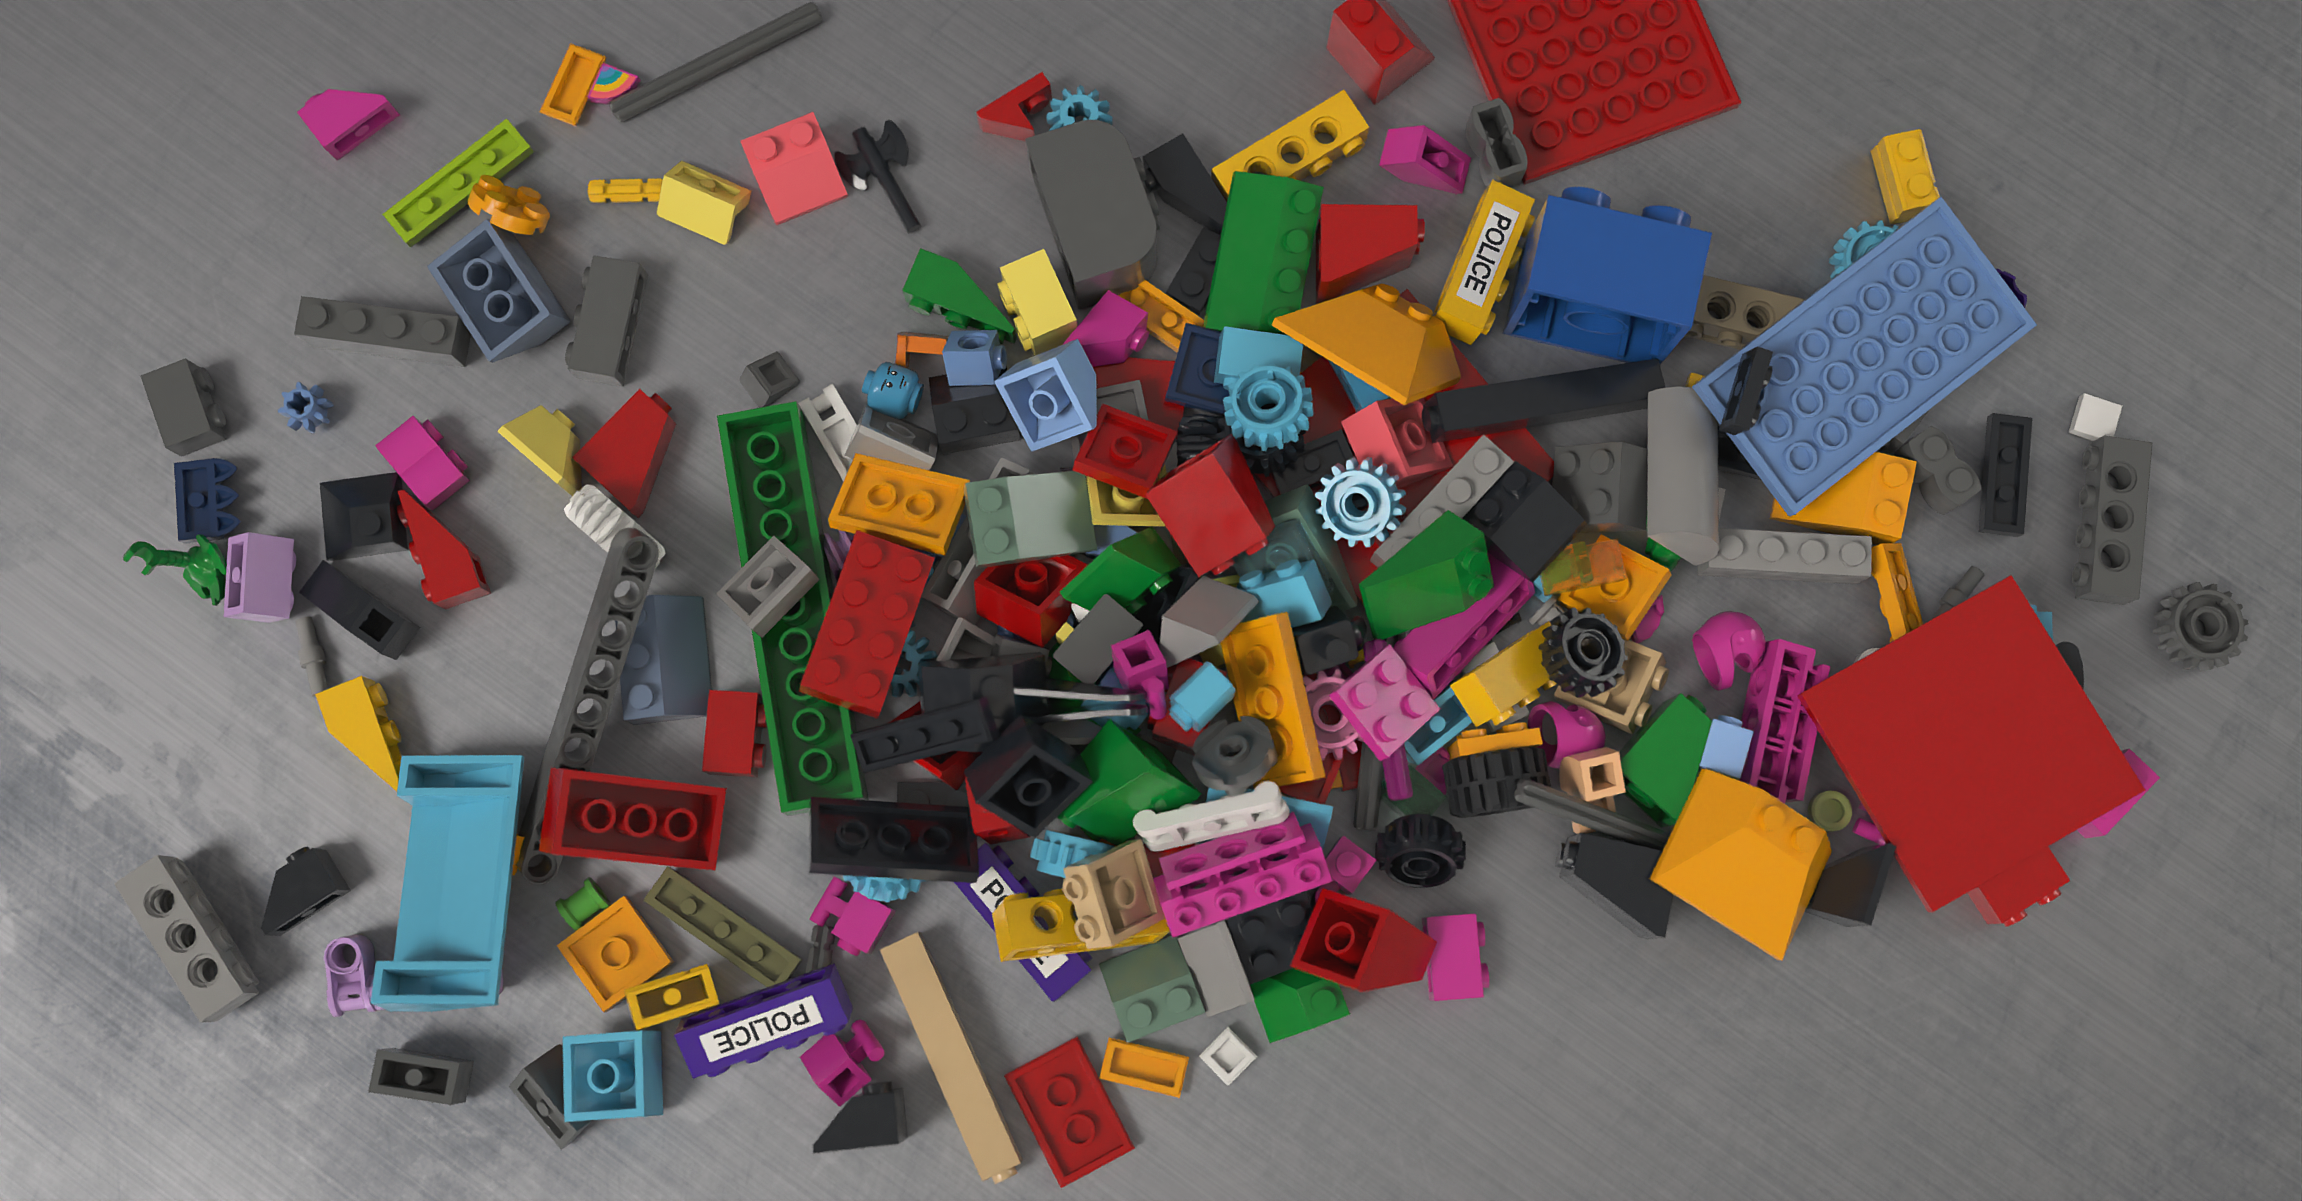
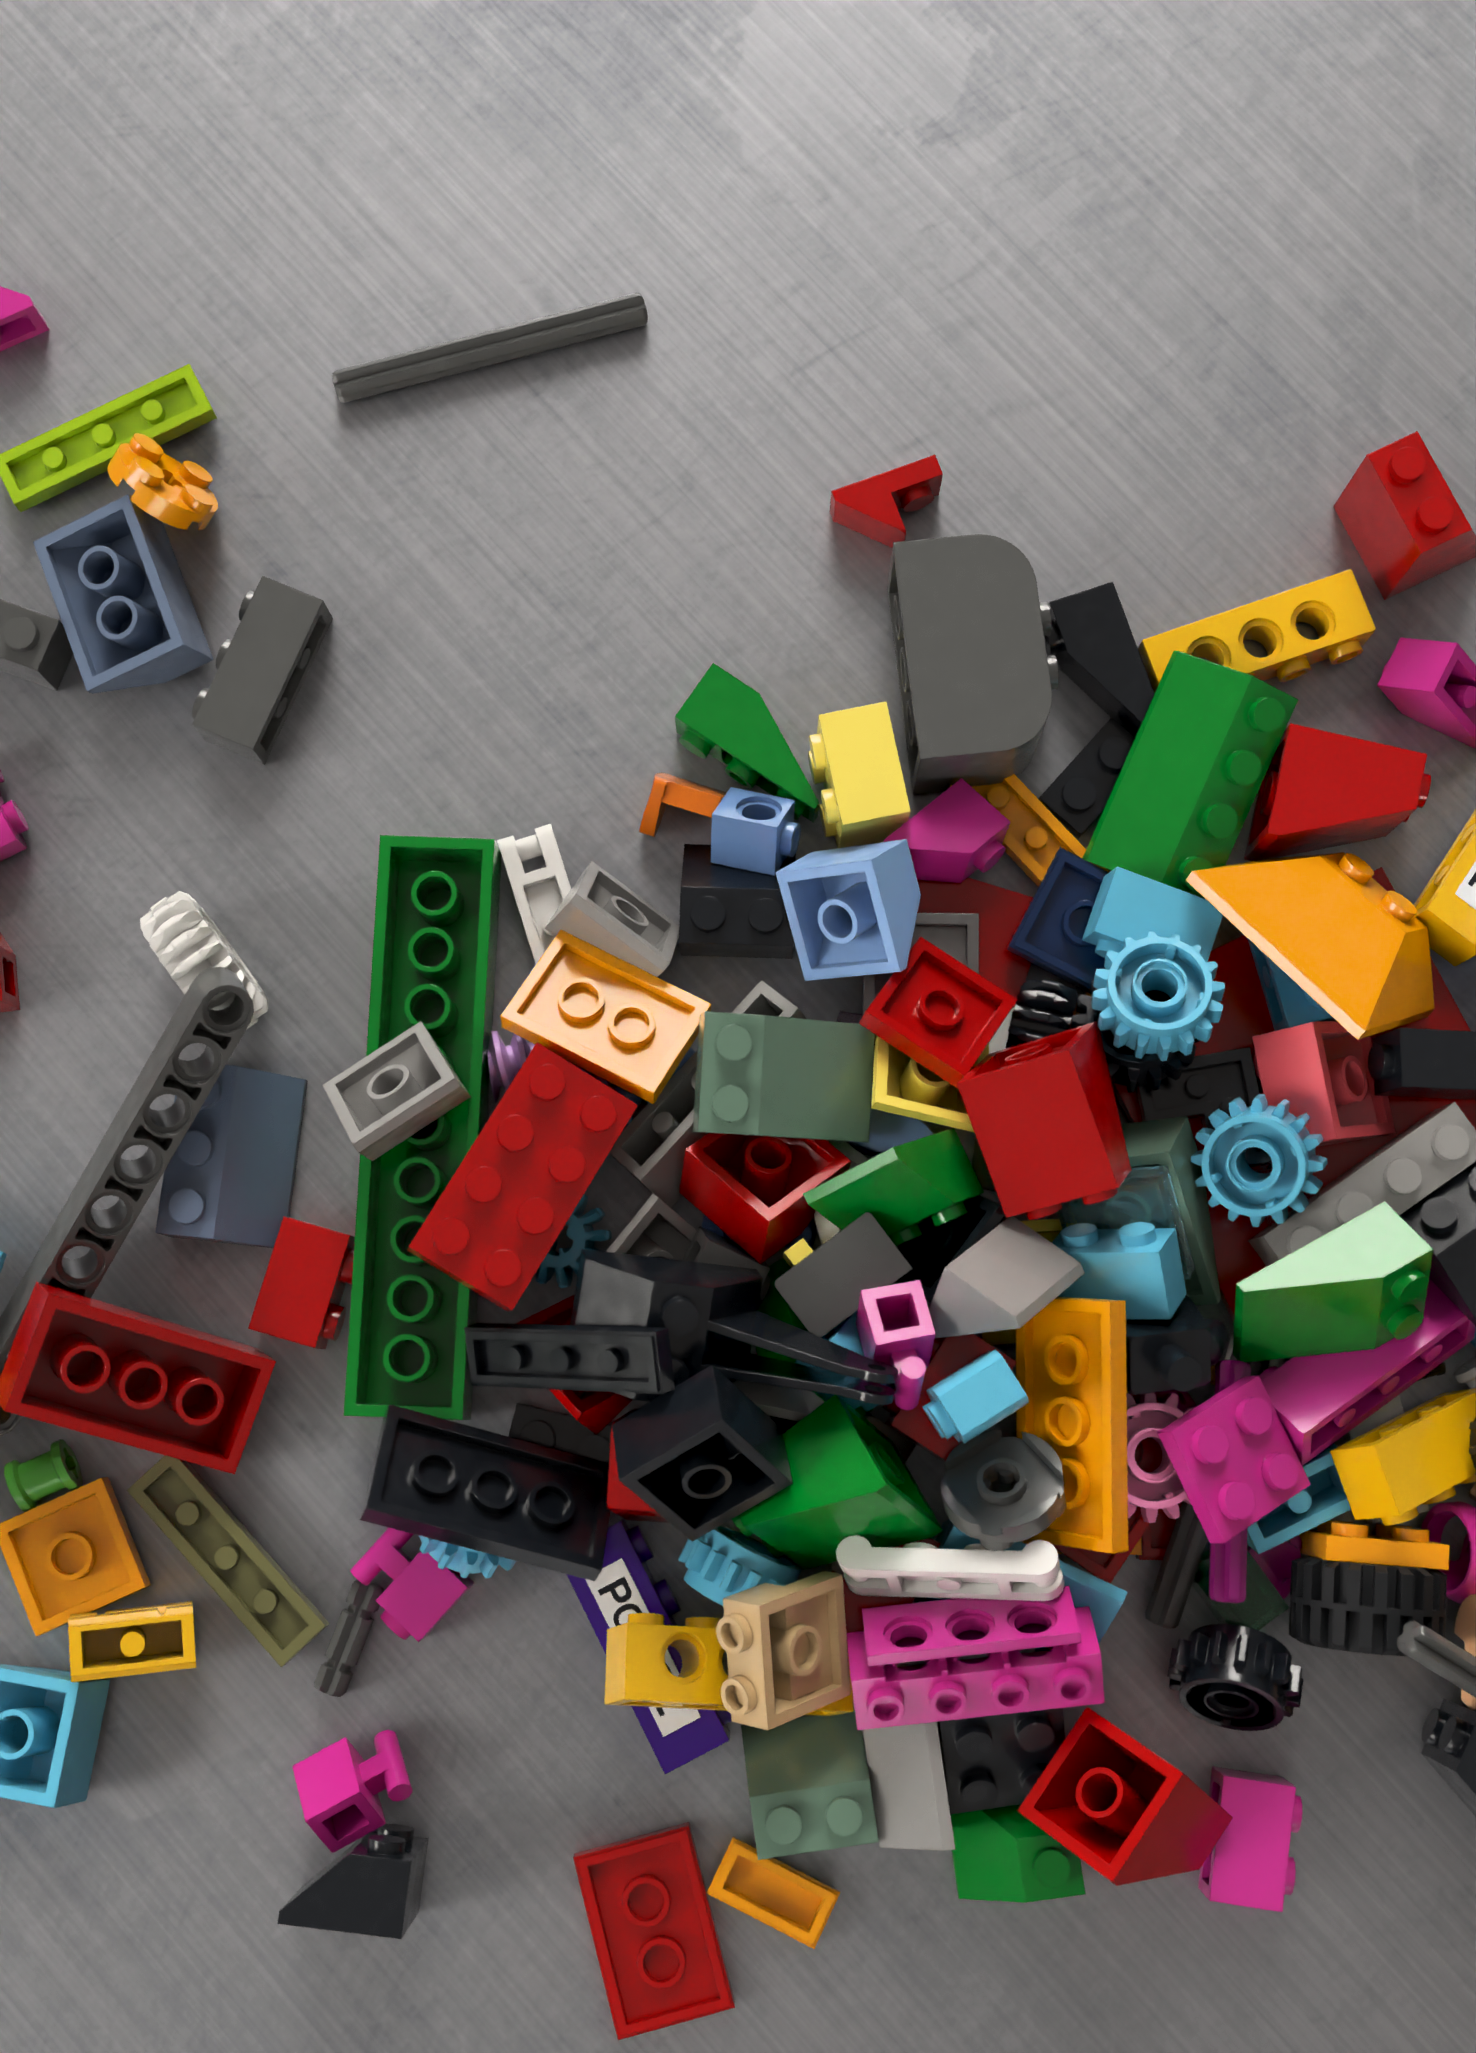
camera: 15 degrees right, 0 degrees up
light yellow slope [497,405,582,496] -> none
light orange tile [539,43,607,127] -> none
red slope [572,389,676,518] -> none
tile [587,63,641,105] -> none
yellow axle [588,178,663,203] -> none
light yellow panel [657,160,751,245] -> none
dark purple brick [674,963,853,1079] -> none
coral slope [740,112,848,226] -> none
dark grey slope [740,351,800,408] -> none
black piece [834,120,921,233] -> none
dark azure head [862,362,924,419] -> none
tan brick [880,932,1023,1184] -> none
medium azure gear [1046,84,1113,131] -> none
white tile [1199,1026,1257,1086] -> none
dark pink brick [1312,835,1377,905] -> none

